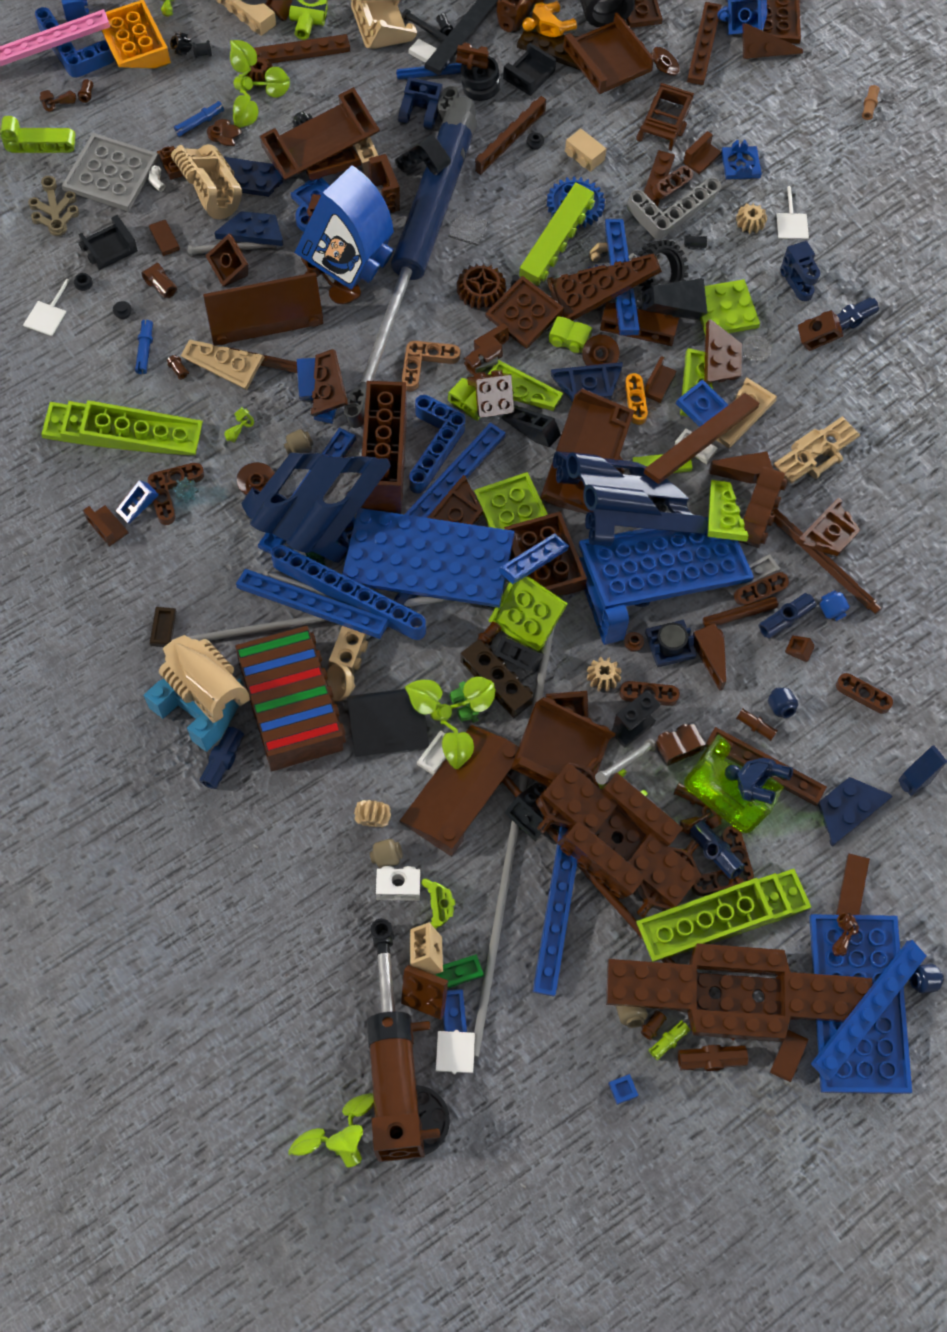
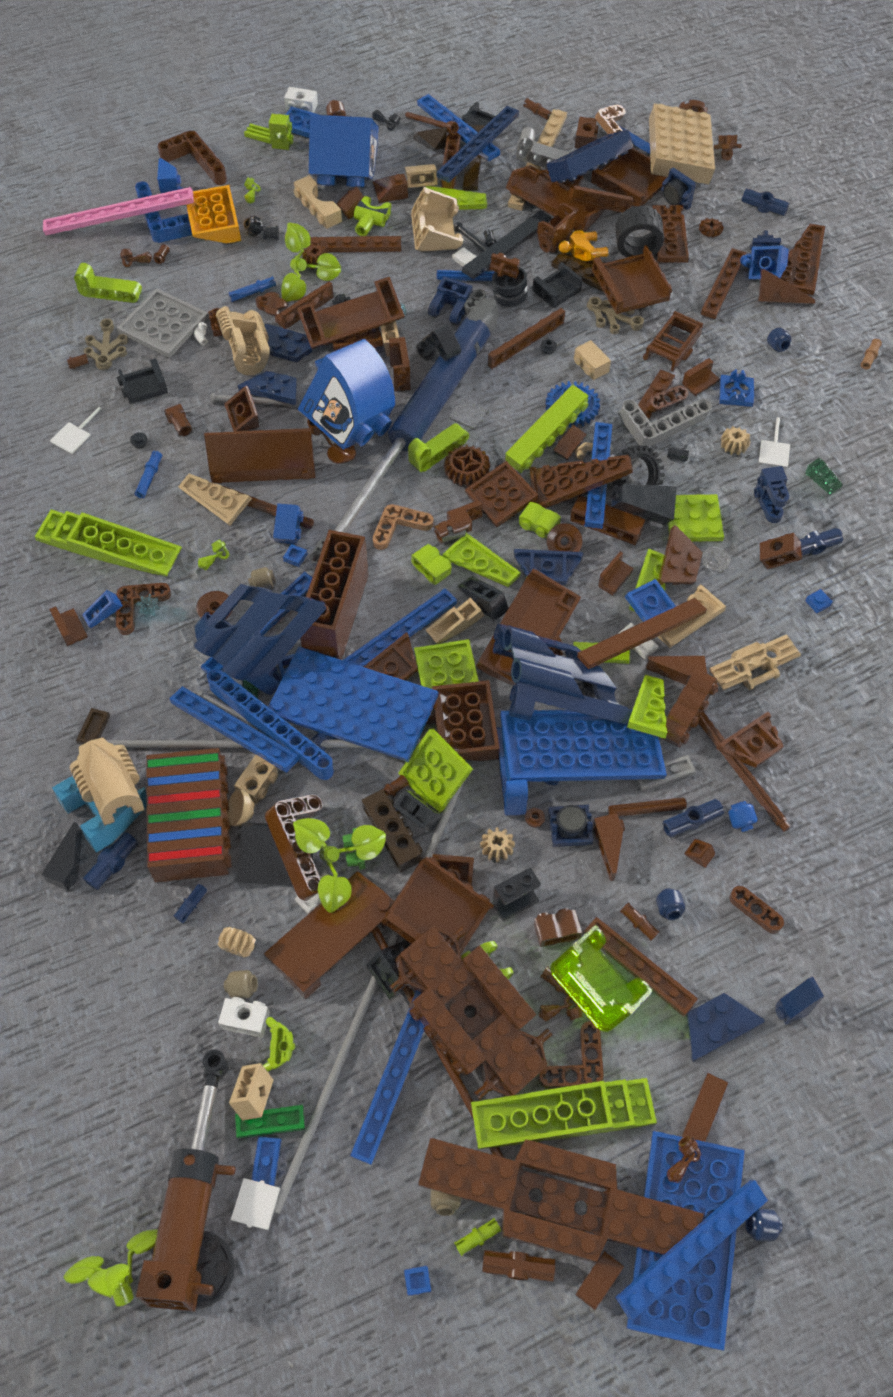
camera: 15 degrees right, 5 degrees down
black plate [74,273,93,291] -> none
reddish brown tile [149,219,180,256] -> none
reddish brown pin [167,355,189,380] -> none
reddish brown wing [311,349,348,417] -> none
reddish brown plate [401,965,448,1020] -> none
blue beam [409,395,466,494] -> none
bracket [467,370,514,417] -> none
blue tile [499,533,569,584] -> none
light grey bar [595,739,657,785] -> none
reddish brown beam [619,681,680,706] -> none
light orange beam [625,373,648,425] -> none
reddish brown pin [641,1010,667,1040] -> none
reddish brown dish [652,47,680,76] -> none
dark blue piece [690,821,745,879] -> none
dark blue connector [725,758,793,804] -> none
reddish brown beam [734,572,789,605] -> none
none -> black slope [42,822,82,891]
none -> reddish brown pin [66,353,89,370]
none -> dark blue axle [173,884,207,924]
none -> reddish brown beam [265,794,323,901]
none -> reddish brown fence [274,281,334,329]
none -> lime beam [408,423,470,472]
none -> tan slope [426,597,485,644]
none -> reddish brown slope [553,425,587,461]
none -> dark tan plant [587,297,644,334]
none -> dark blue head [767,327,792,352]
none -> clear green slope [805,457,843,495]
none -> blue plate [805,589,833,614]

